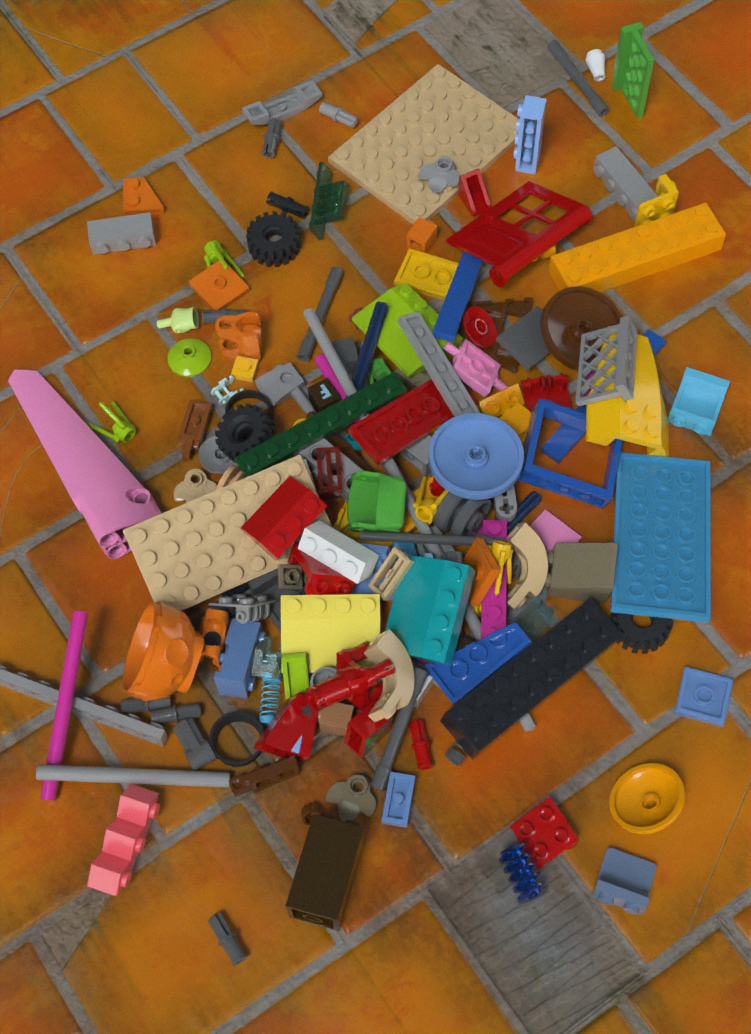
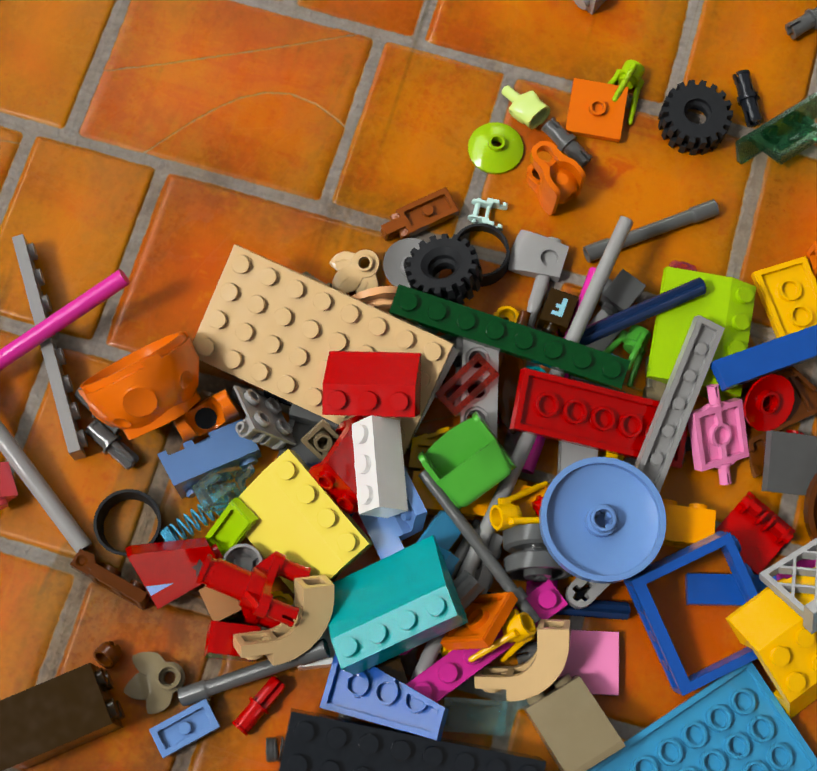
camera: 45 degrees right, 10 degrees up
bright pink panel [8,369,162,559] -> none
lime plant [83,401,136,444] -> none
dark grey piece [173,718,217,771] -> none
yellow plate [231,356,259,383] -> none
tan tile [368,546,415,601] -> none
light orange hinge [476,383,525,417] -> none

